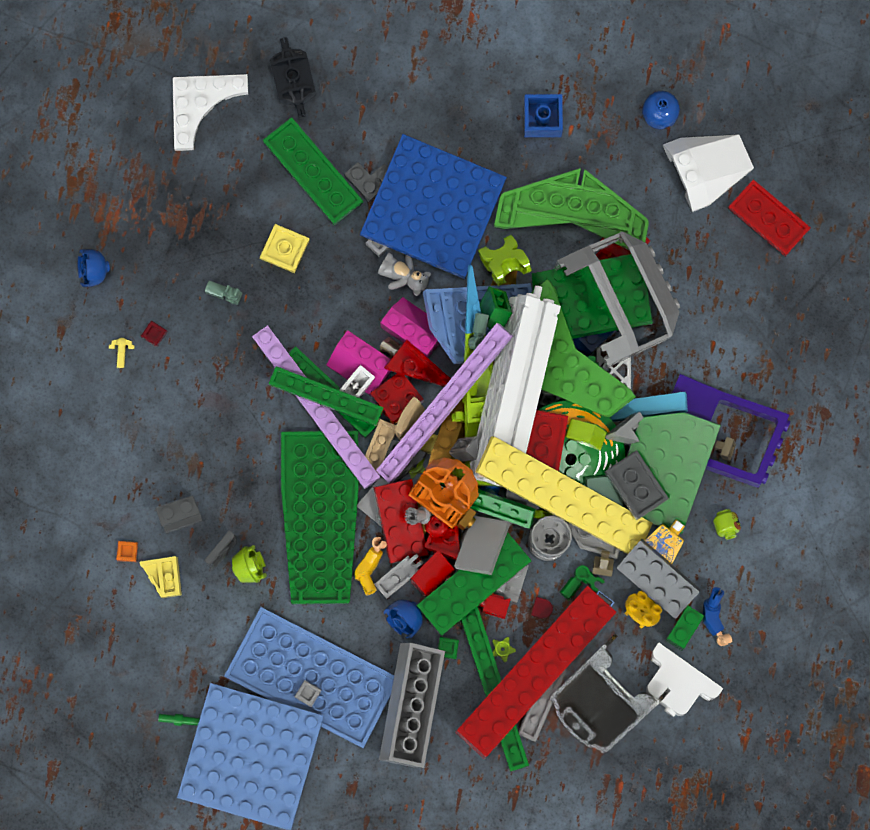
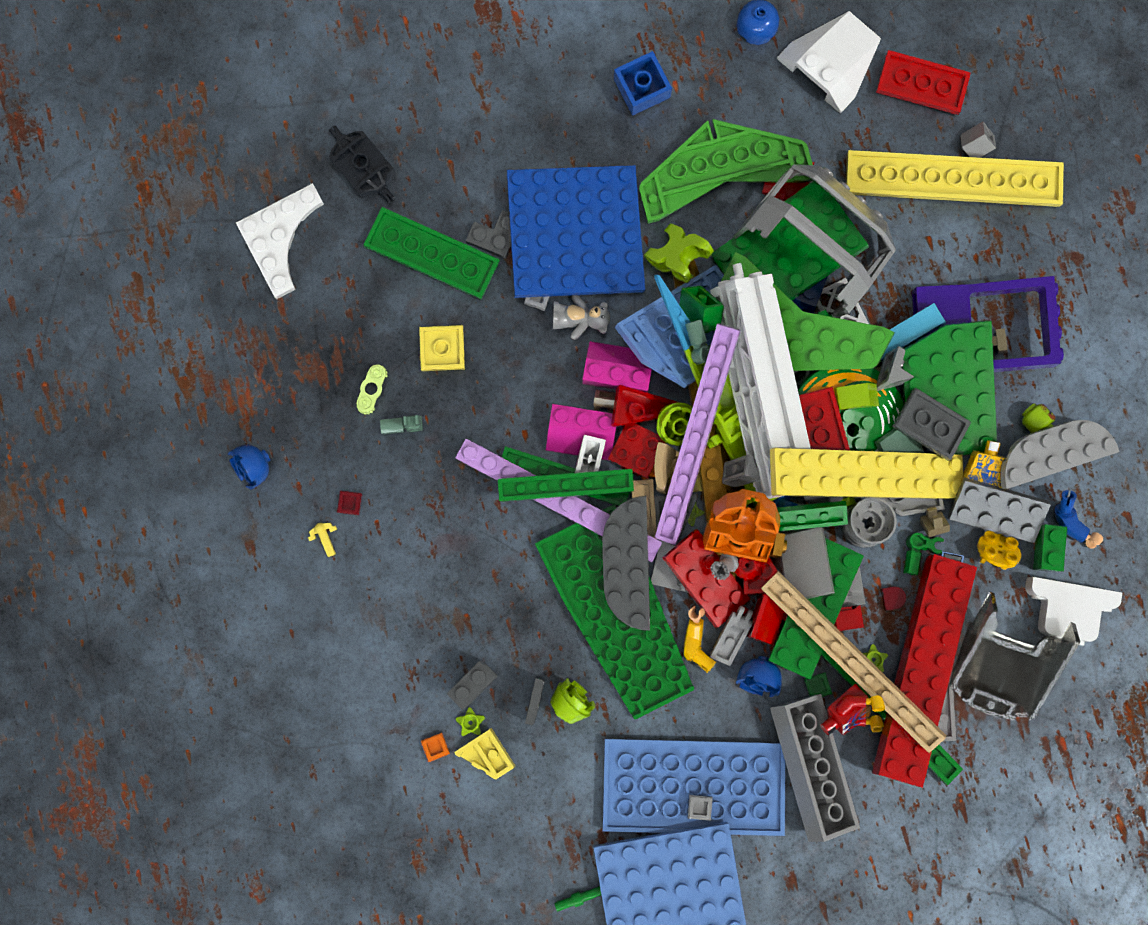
camera: 25 degrees left, 5 degrees up
none -> yellowish green piece [356,365,388,415]
none -> lime plate [456,707,485,736]
none -> dark grey plate [602,495,650,631]
none -> lime cone [657,403,693,446]
none -> tan plate [761,571,947,753]
none -> red torso [820,684,885,736]
none -> light yellow plate [846,150,1064,207]
none -> light grey panel [961,122,996,158]
none -> light grey plate [1000,420,1119,489]

